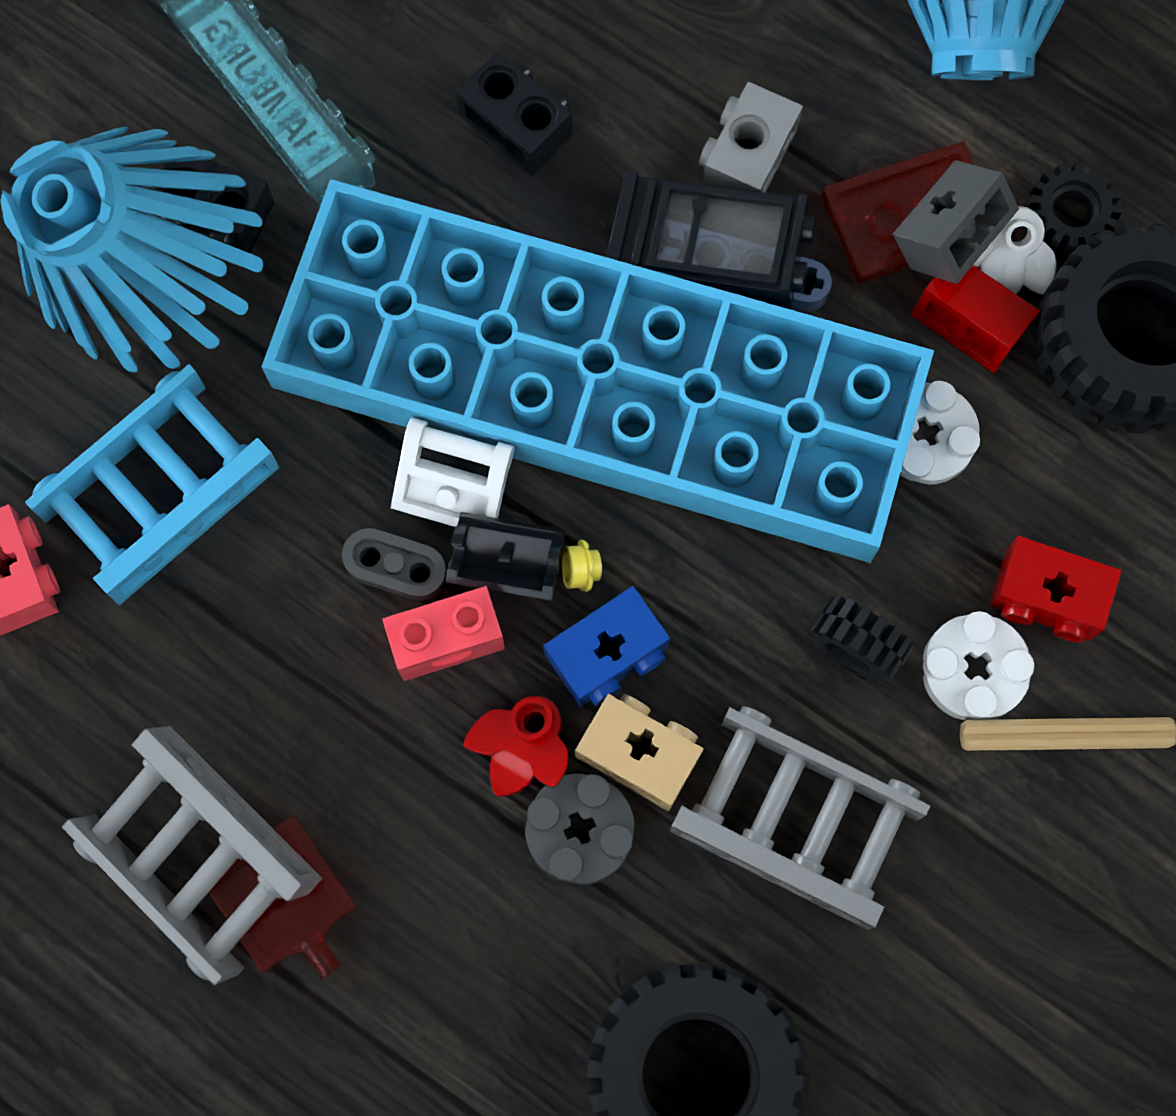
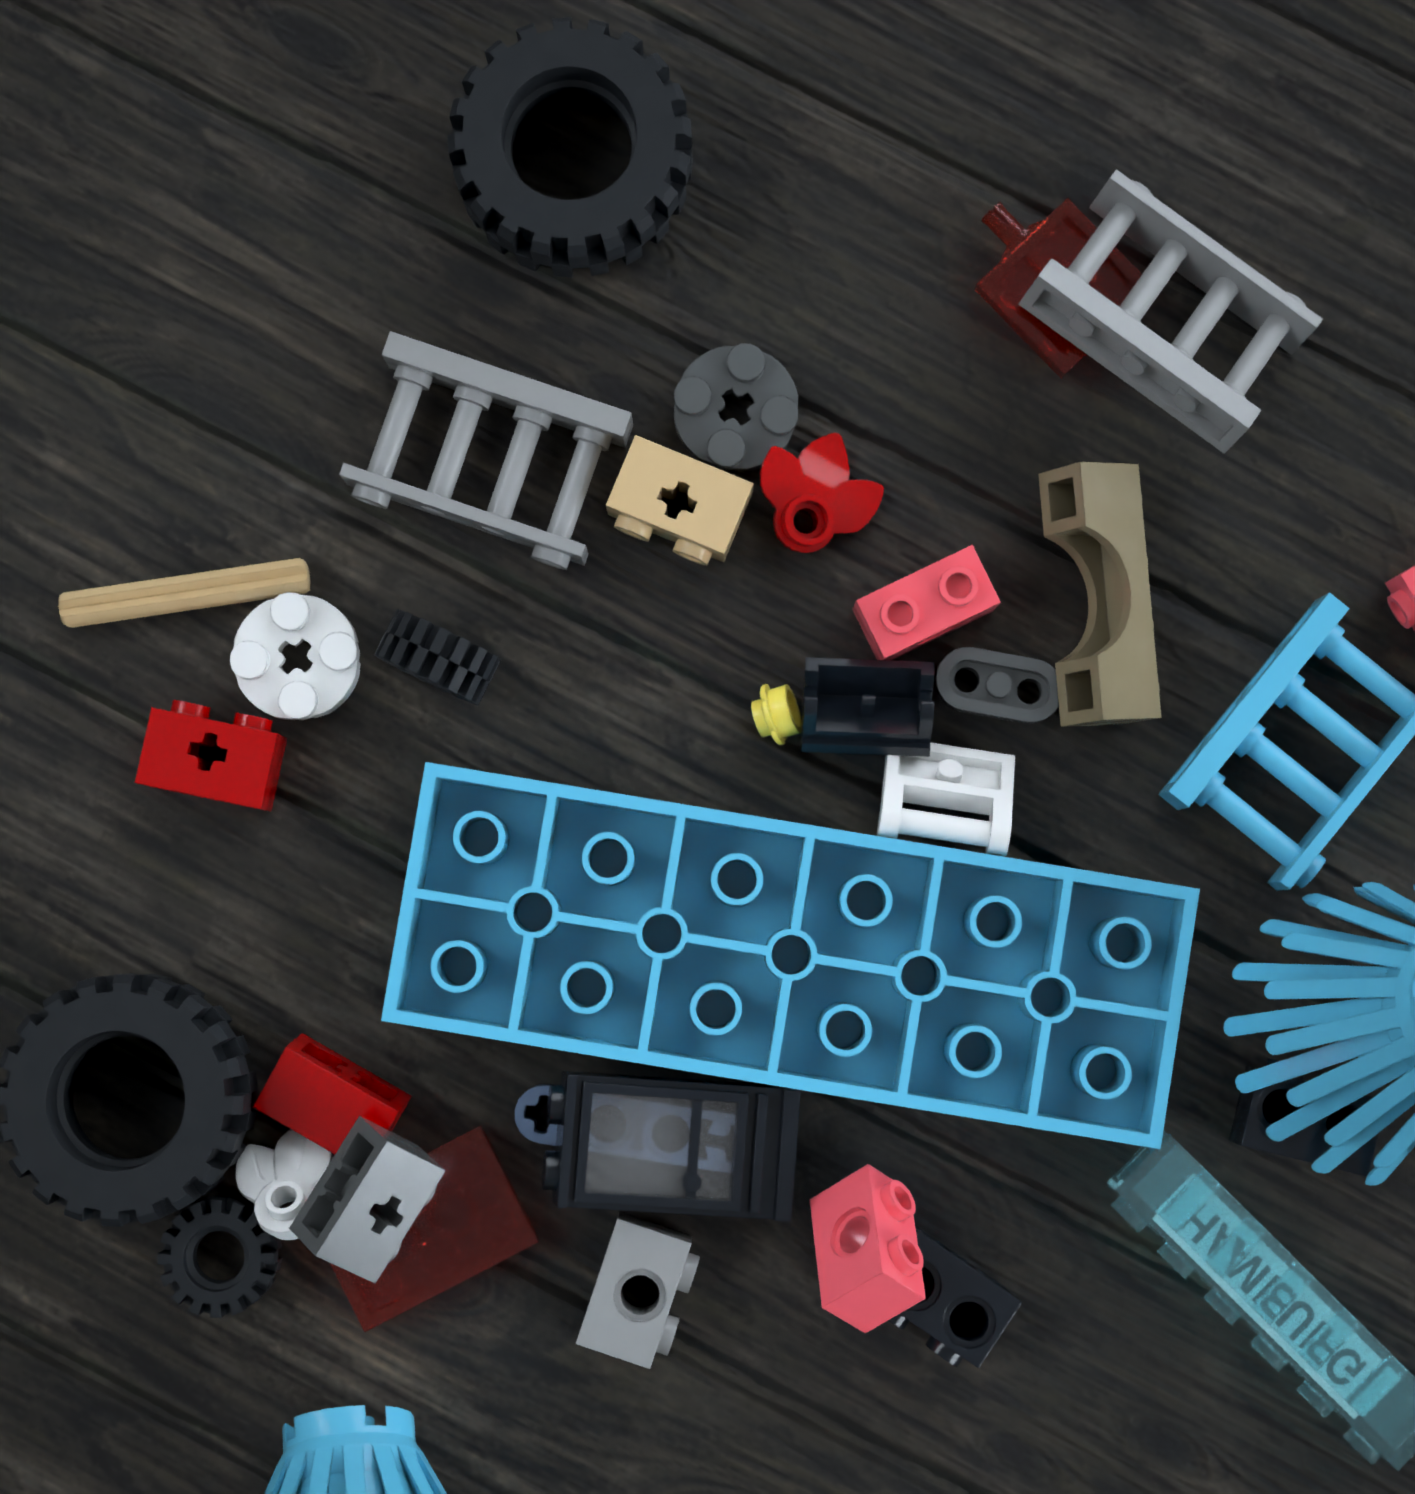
camera: 175 degrees right, 10 degrees up
blue brick [543,586,670,707] -> none
white plate [900,381,980,484] -> none
none -> coral brick [809,1164,926,1333]
none -> dark tan arch [1038,462,1162,727]

